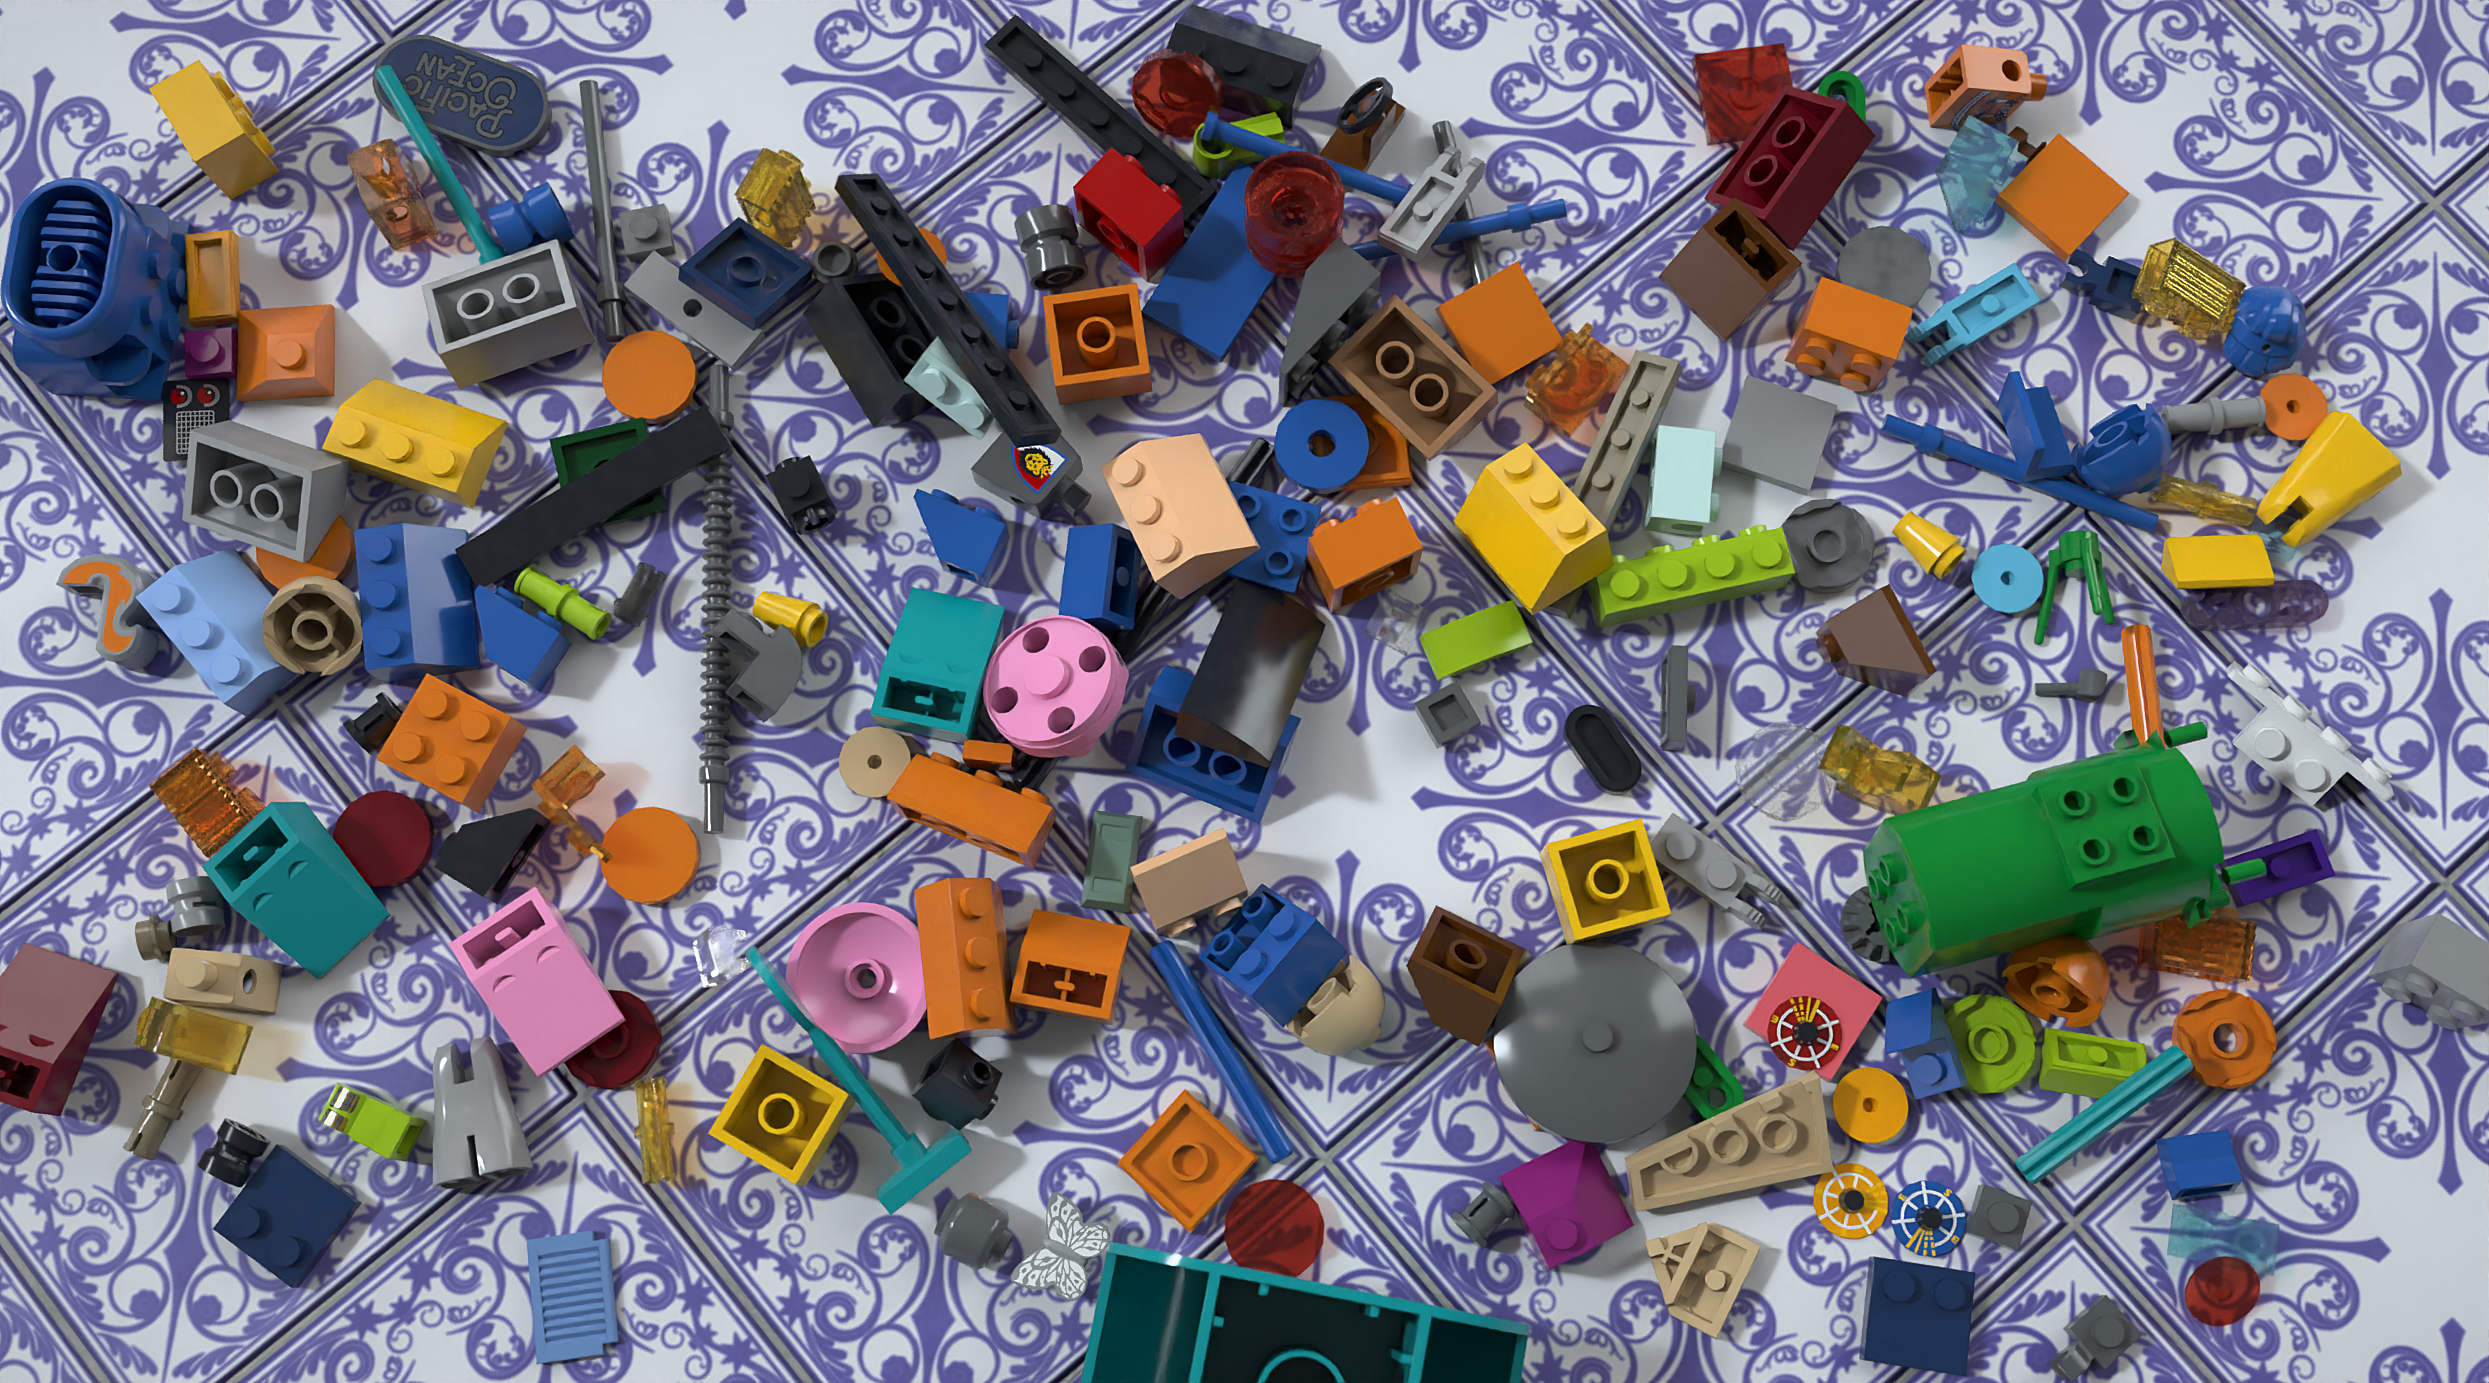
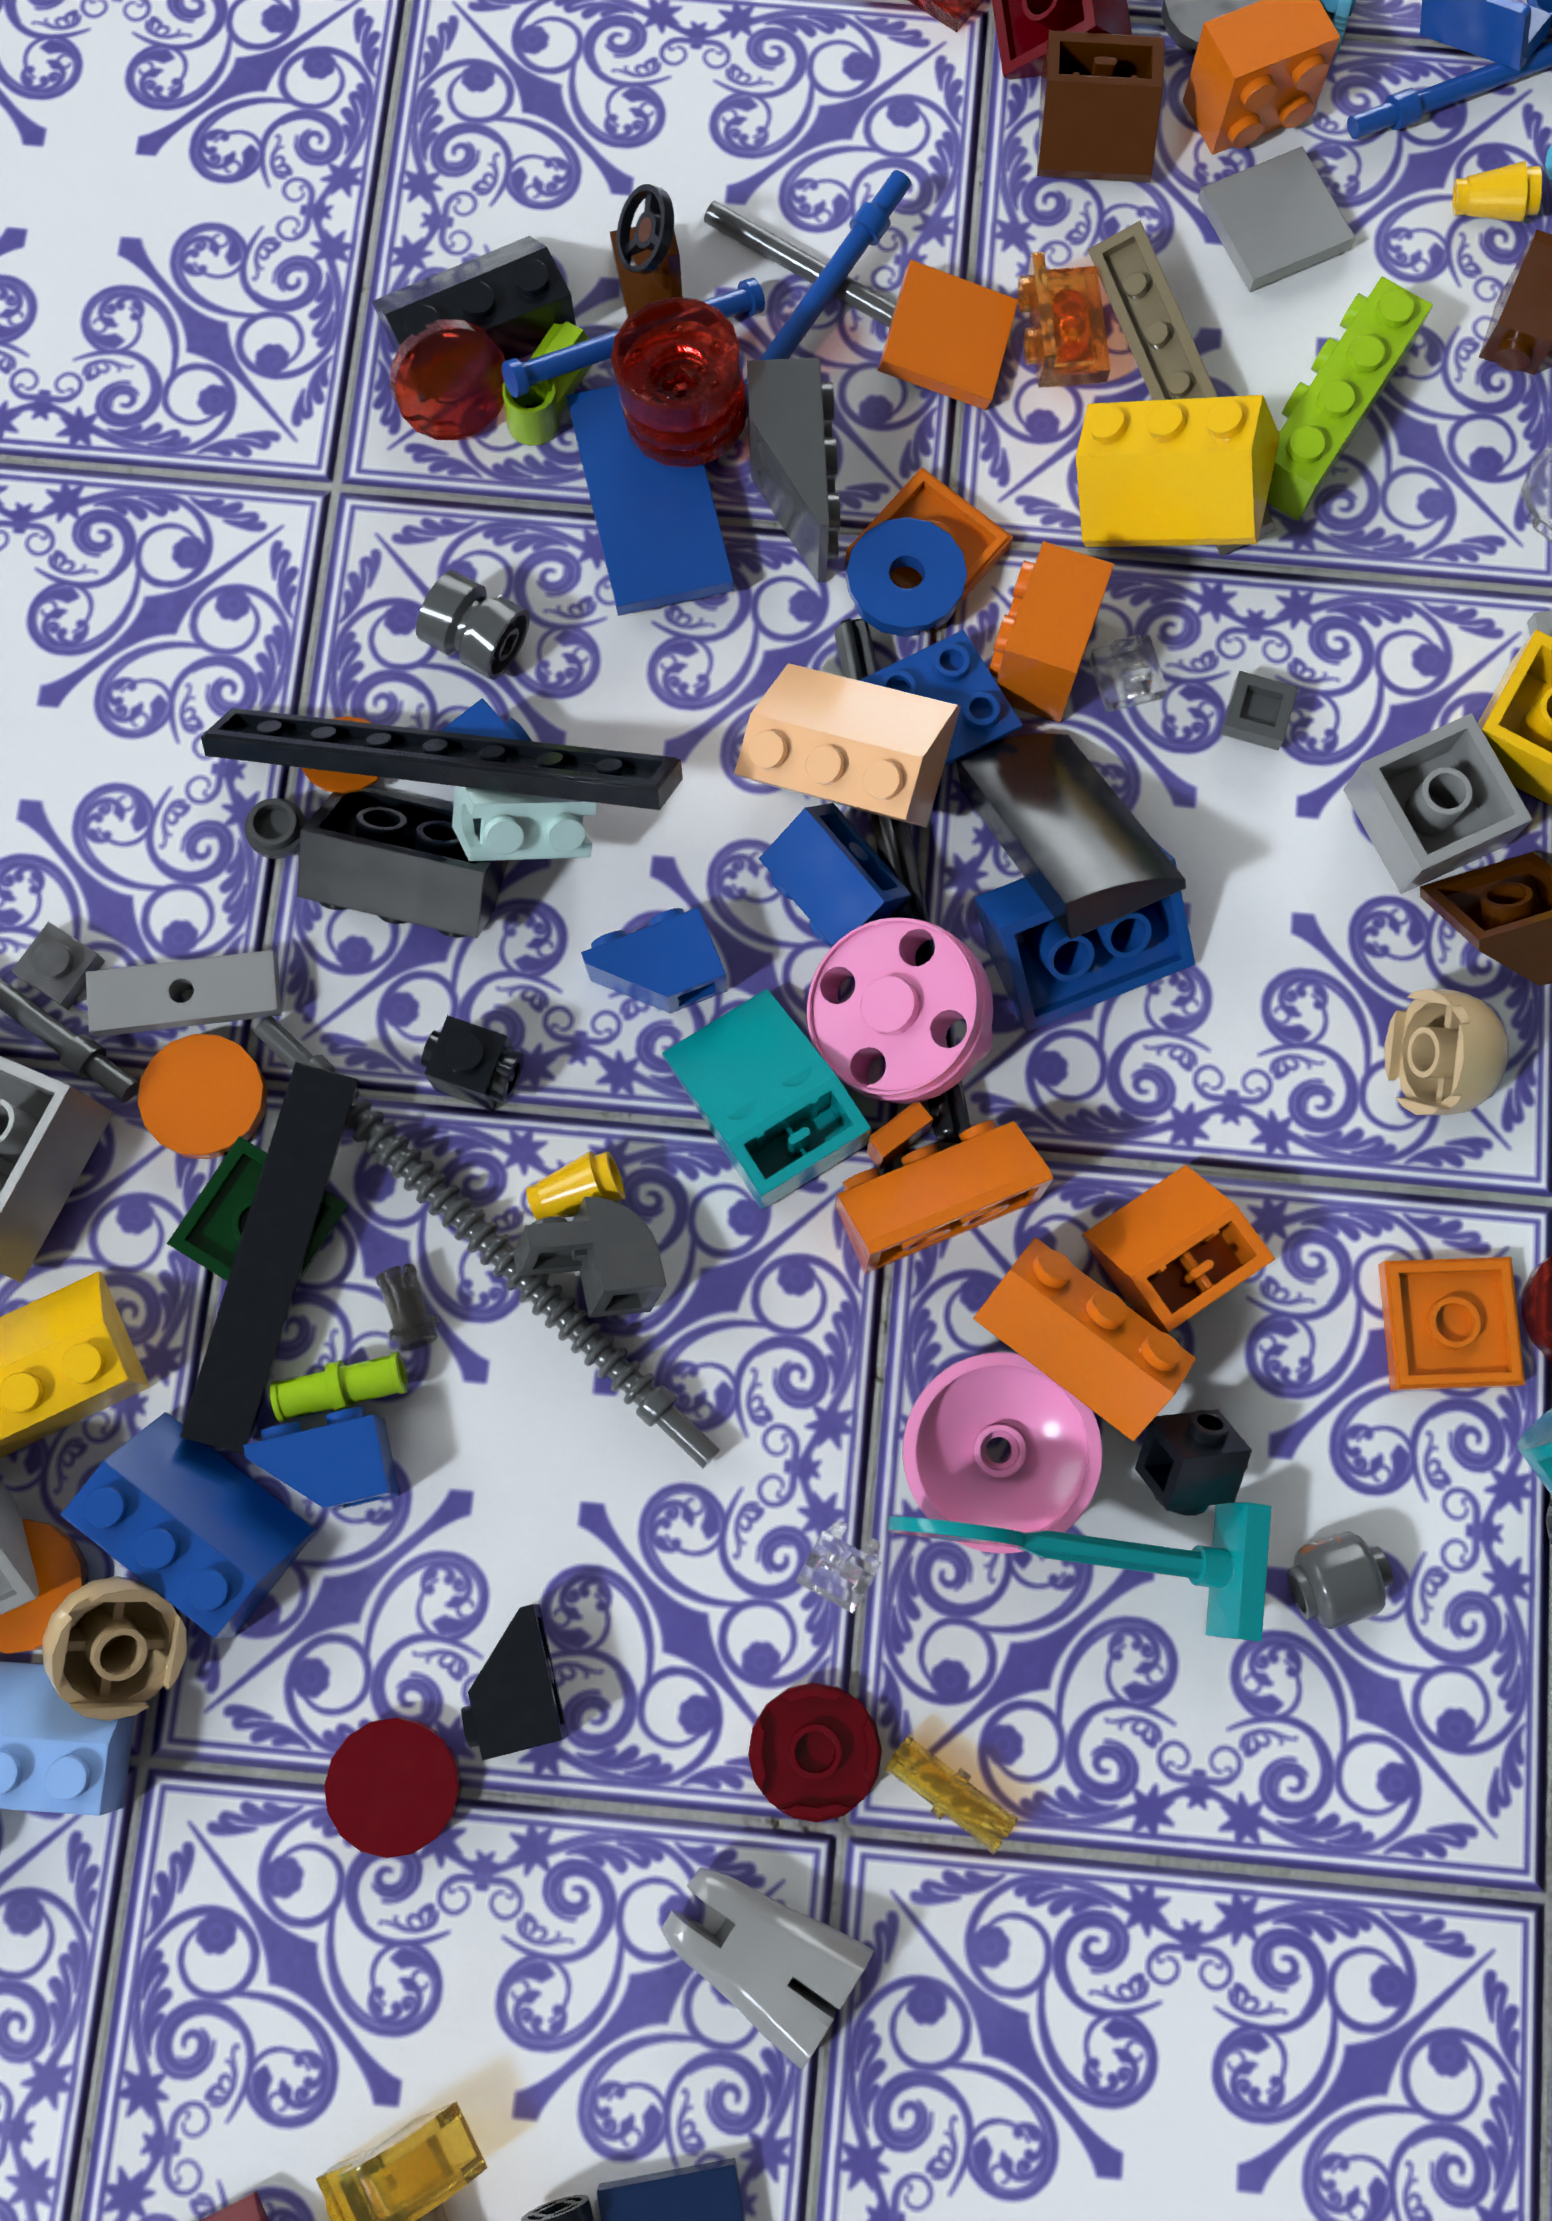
camera: 45 degrees left, 0 degrees up
dark tan plate [135,914,177,962] -> none
clear orange brick [149,746,266,859] -> none
tan torso [164,948,284,1013] -> none
light grey wheel [166,876,225,937] -> none
teal slope [202,802,391,979] -> none
lime leg [317,1082,428,1162] -> none
black bush [343,692,403,756] -> none
orange brick [376,673,527,813] -> none
bright pink slope [449,887,626,1079] -> none
medium blue window [526,1230,619,1364] -> none
clear orange bracket [530,744,614,863] -> none
orange tile [599,806,701,906] -> none
dark blue plate [678,217,813,331] -> none
yellow brick [708,1044,856,1187] -> none
clear yellow brick [734,148,816,248] -> none
tan piece [839,726,911,798] -> none
dark grey torso [971,431,1092,519] -> none
black plate [984,14,1217,228] -> none
animal [1011,1192,1110,1302] -> none
orange brick [1042,283,1153,405] -> none
red brick [1073,147,1185,282] -> none
sand green tile [1081,810,1143,913] -> none
light nougat slope [1130,828,1248,938] -> none
blue axle [1149,940,1294,1164] -> none
blue slope [1198,884,1347,1028] -> none
medium nougat slope [1327,294,1499,461] -> none
light grey hinge [1377,145,1486,263] -> none
lime slope [1419,599,1533,681] -> none
black tile [1563,705,1642,795] -> none
light aqua brick [1644,425,1723,536] -> none
dark grey plate [1660,645,1696,751] -> none
flat silver tile [1781,499,1875,594] -> none
none -> light grey brick [1343,713,1533,894]

